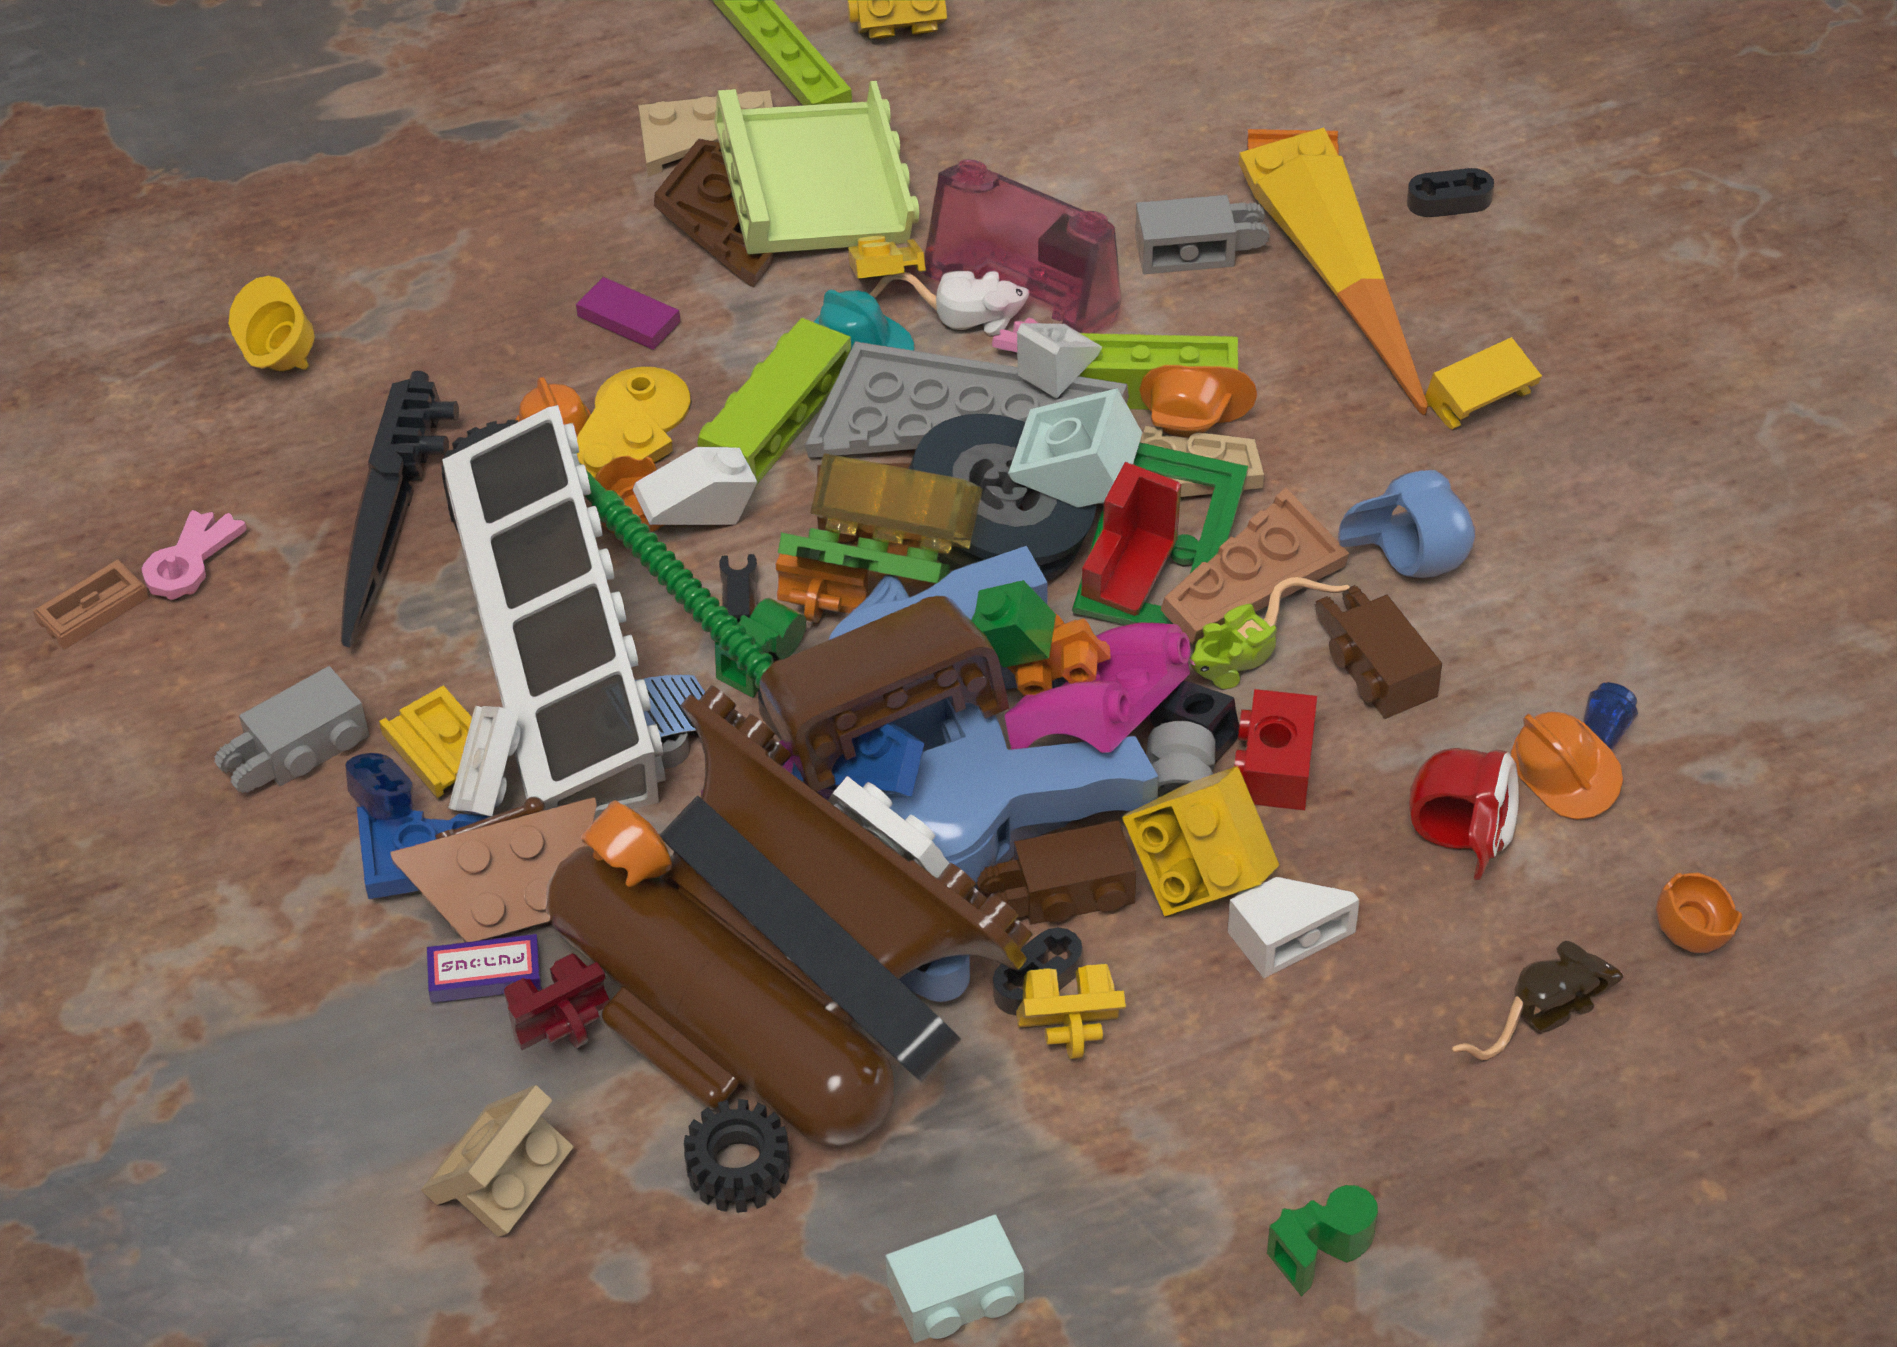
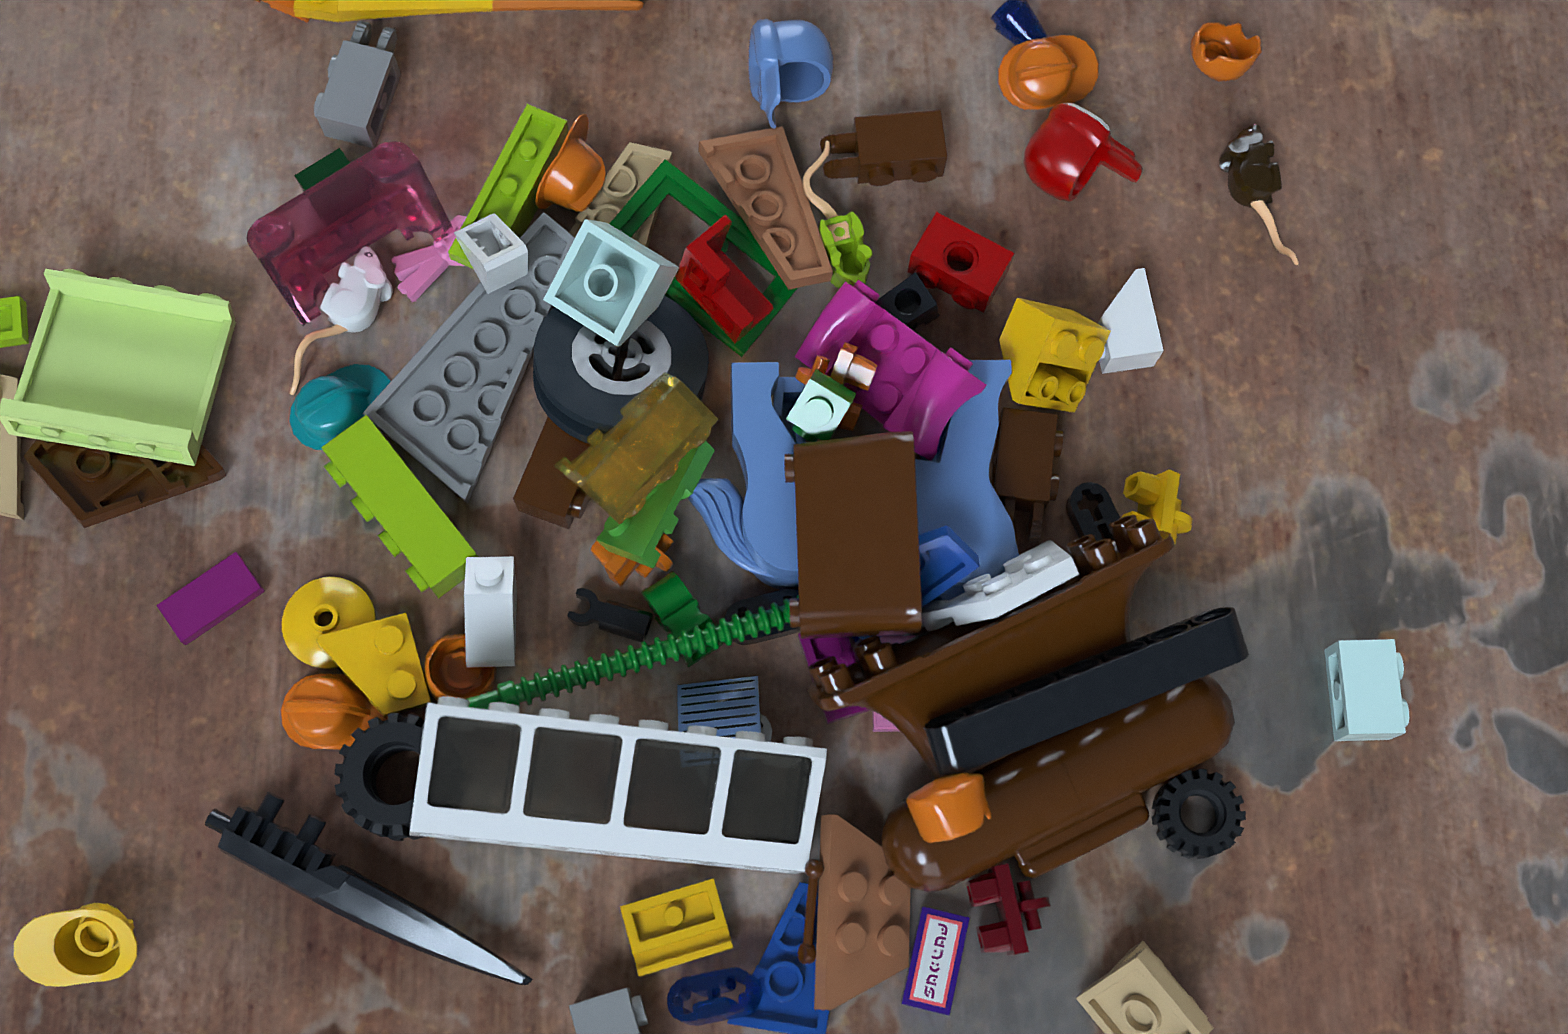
camera: 75 degrees left, 25 degrees up
white plate [448,706,520,817] -> none
yellow plate [848,236,925,279] -> none
light grey wheel [1147,721,1215,798] -> none
green leg [1267,1185,1378,1297] -> none

